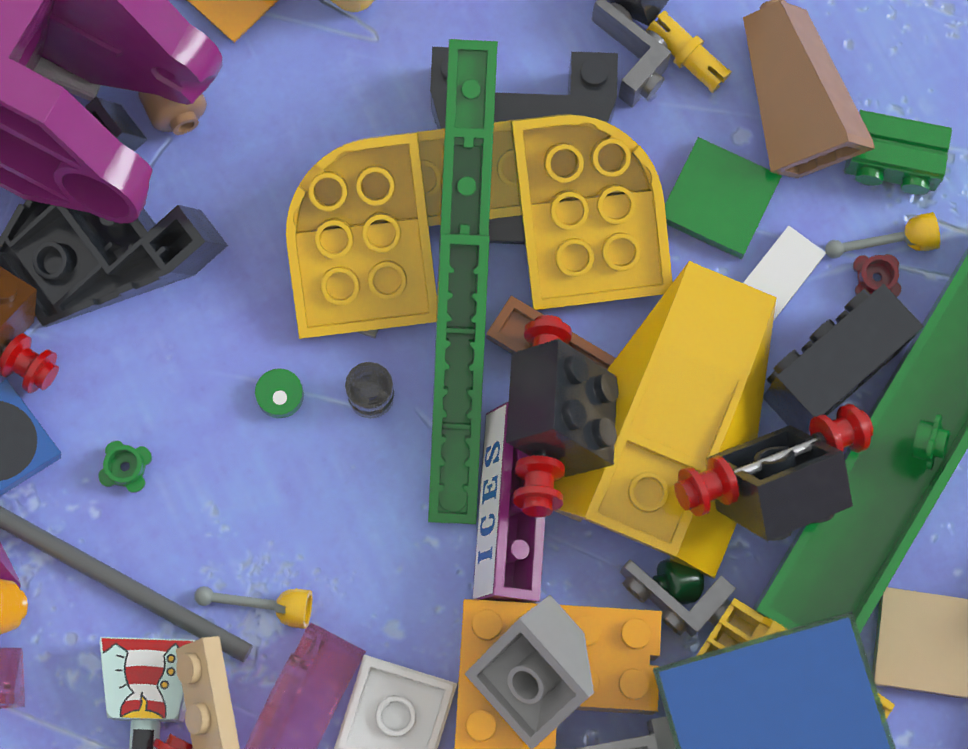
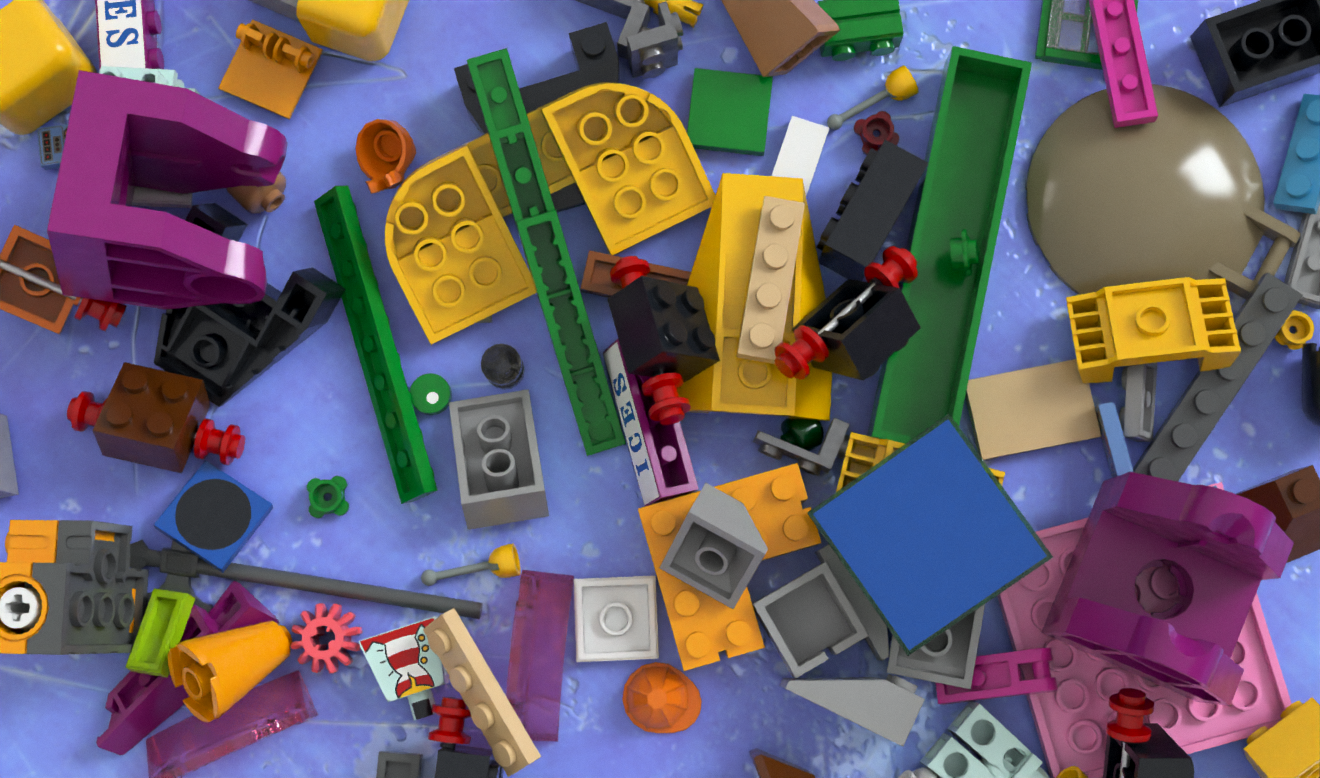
camera: 15 degrees left, 5 degrees up
none -> coral gear [291,603,363,673]
none -> green plate [314,186,438,504]
none -> orange piece [356,119,416,194]
none -> light grey slope [449,389,549,530]
none -> flat silver bracket [627,1,683,78]
none -> tan plate [736,196,805,364]

